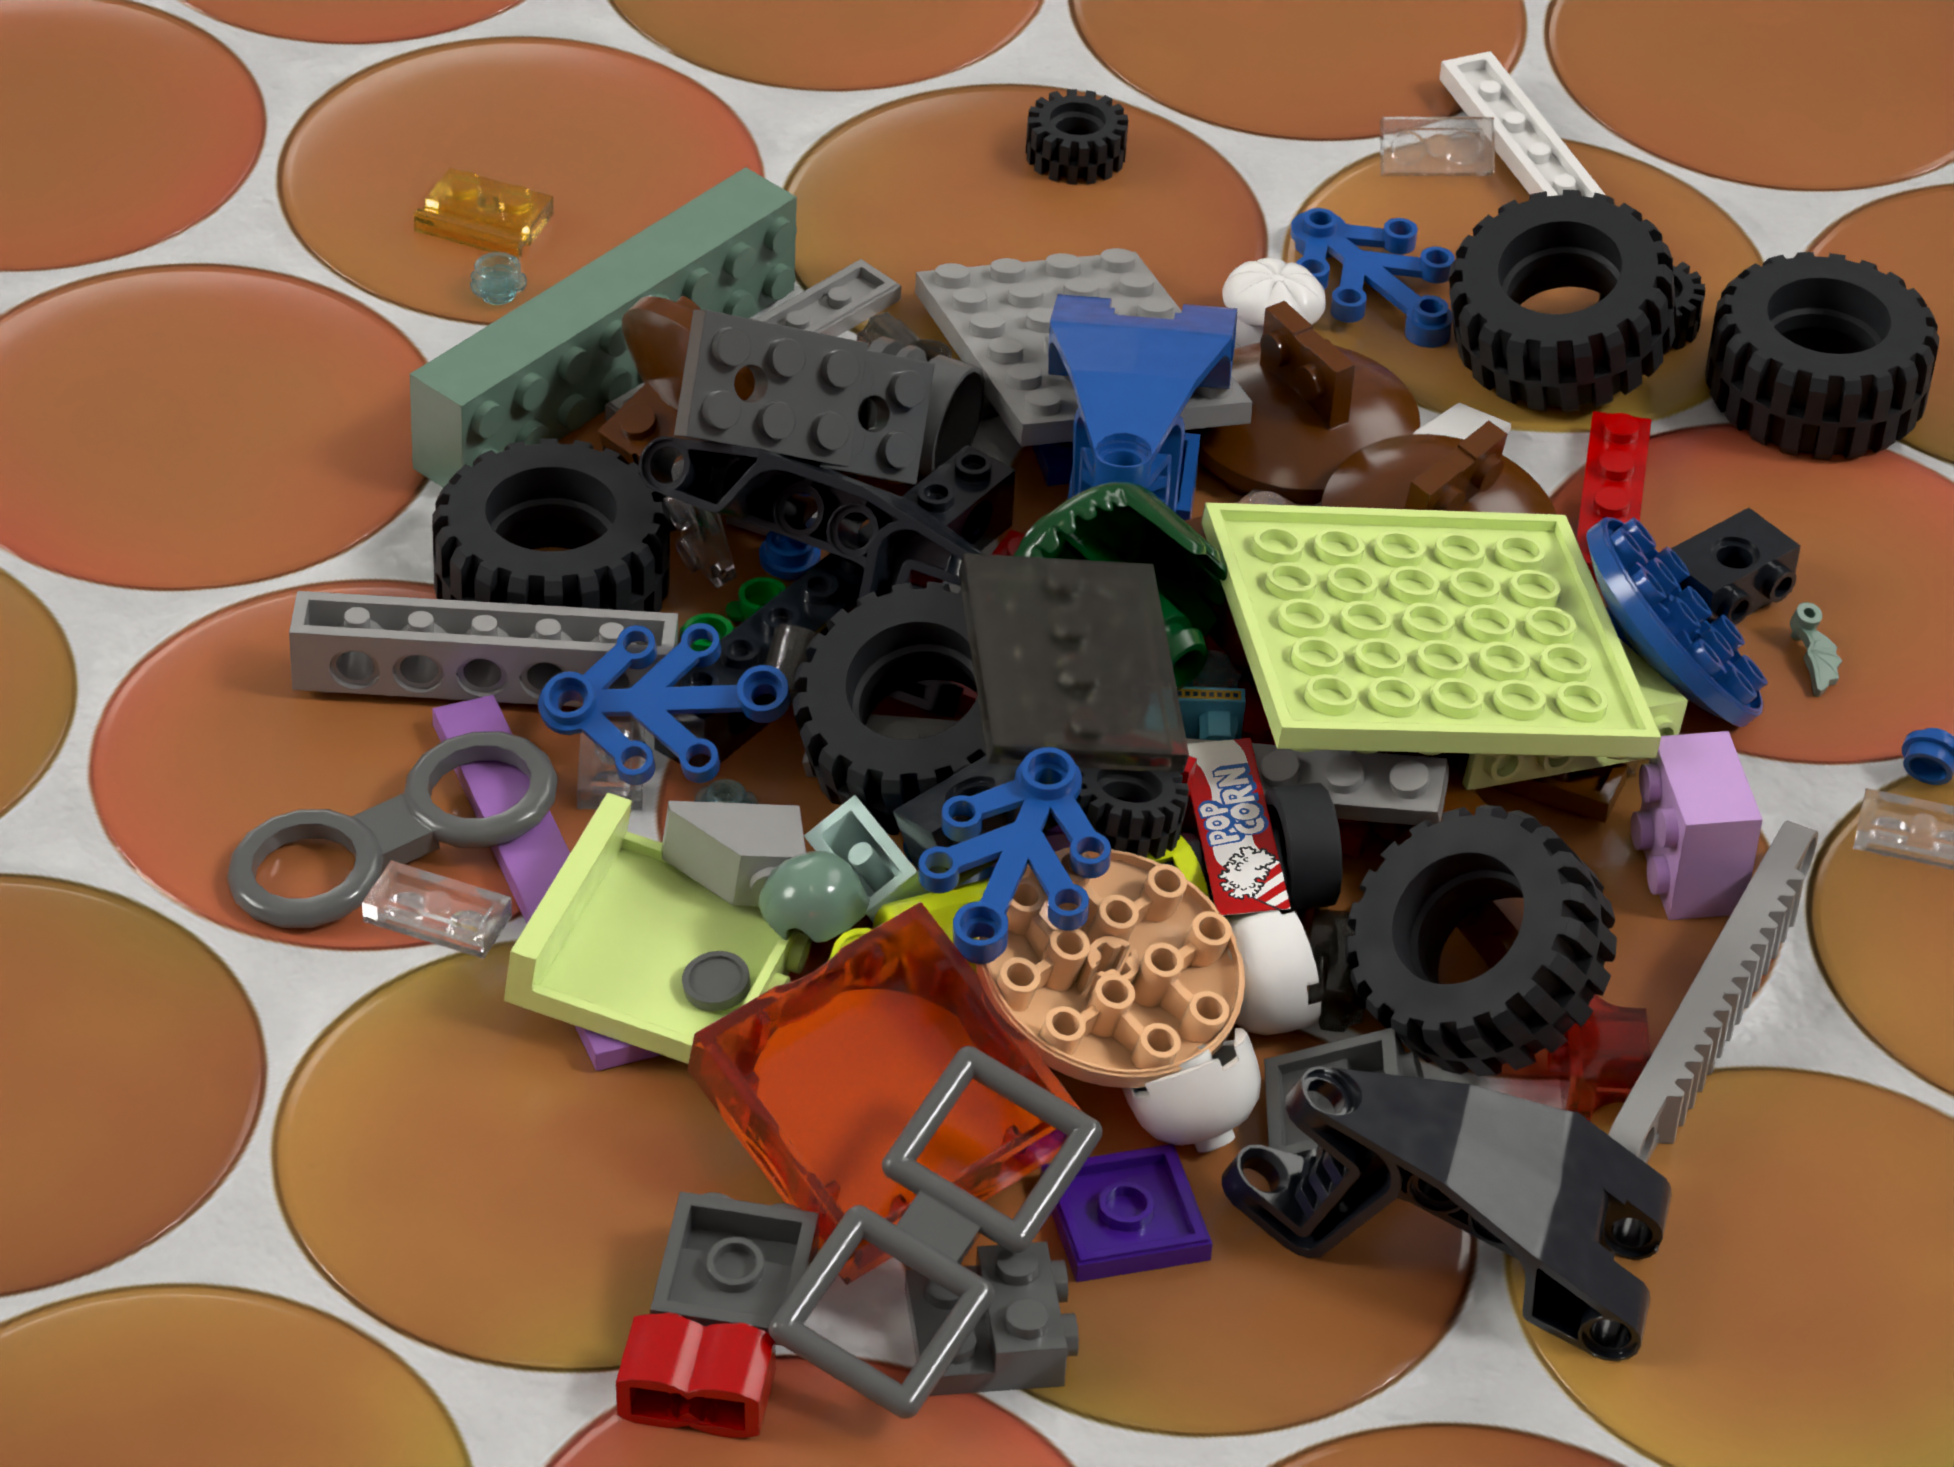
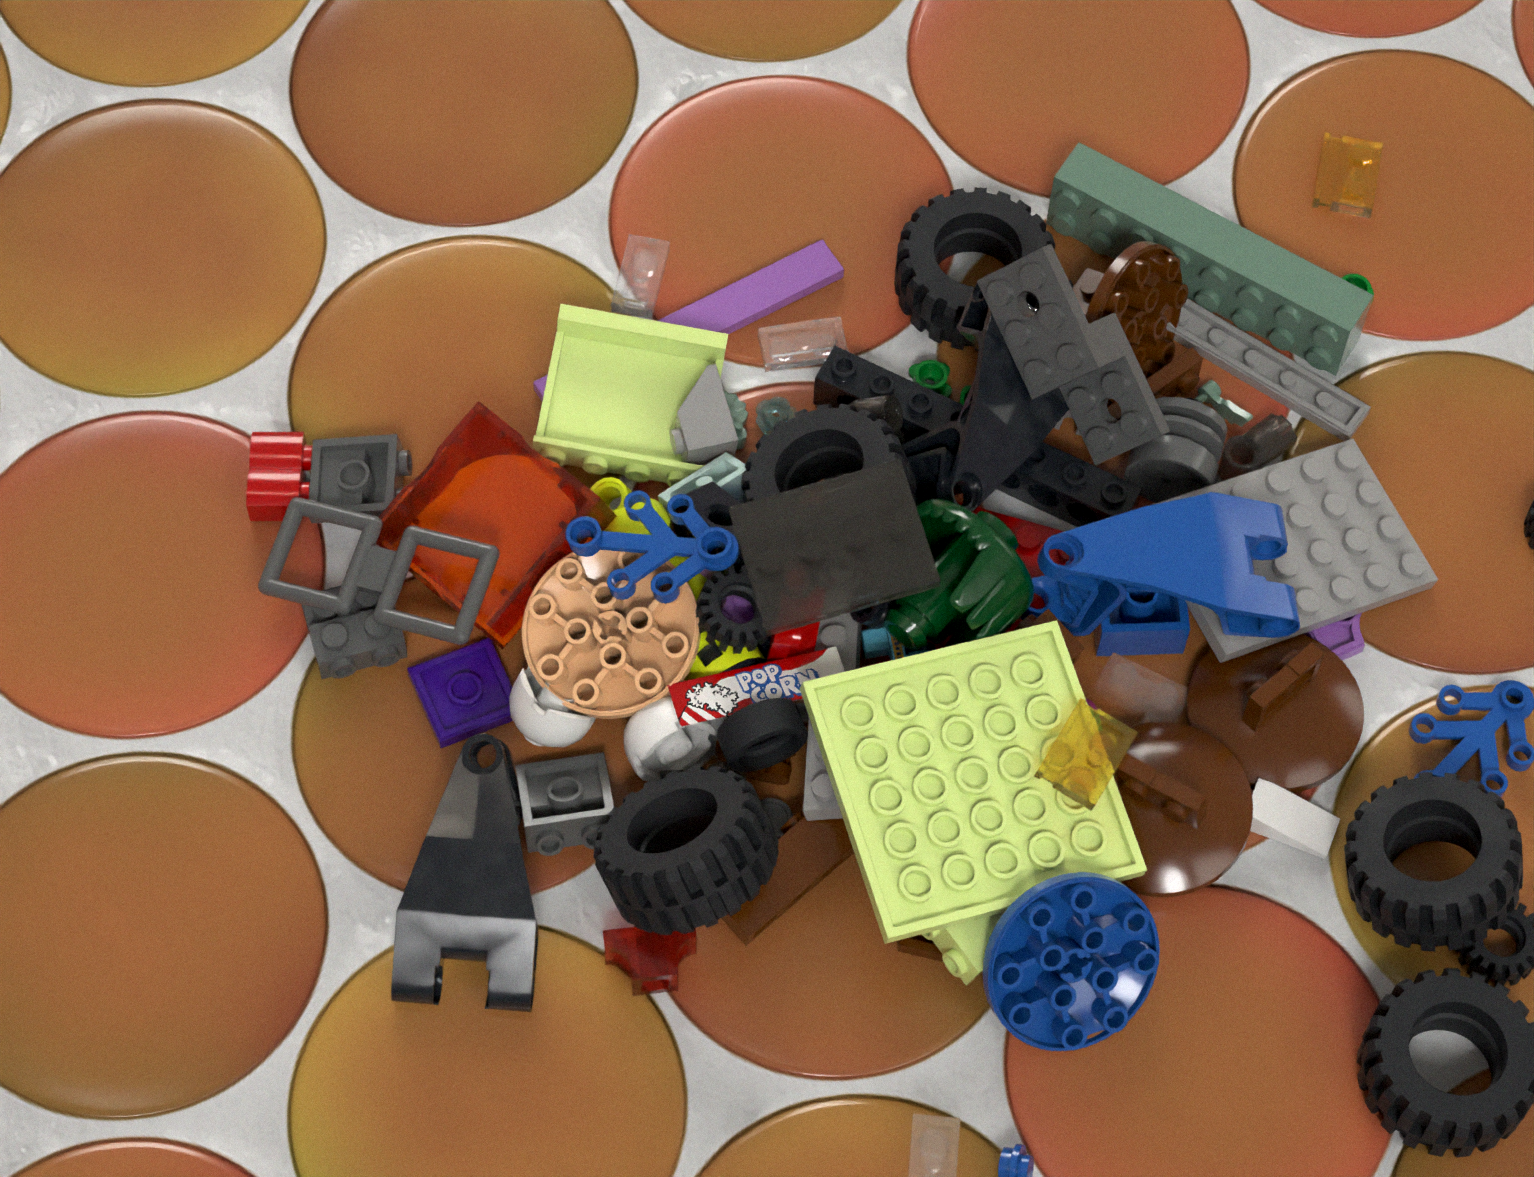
camera: 80 degrees right, 20 degrees up
dark grey bar [227,731,558,928] -> none
light grey brick [289,591,678,708] -> none
clear light blue plate [470,252,527,305] -> none
blue plant [538,623,790,785] -> none
dark grey piece [682,951,751,1011] -> none
sand green hair [758,851,870,943] -> none
white piece [1222,258,1326,347] -> none
red plate [1576,411,1652,583] -> none
light grey gear [1608,820,1818,1163] -> none
lavender brick [1631,731,1763,920] -> none
black brick [1671,507,1801,625] -> none
sand green piece [1789,602,1842,697] -> none
none -> clear yellow plate [1034,698,1138,811]

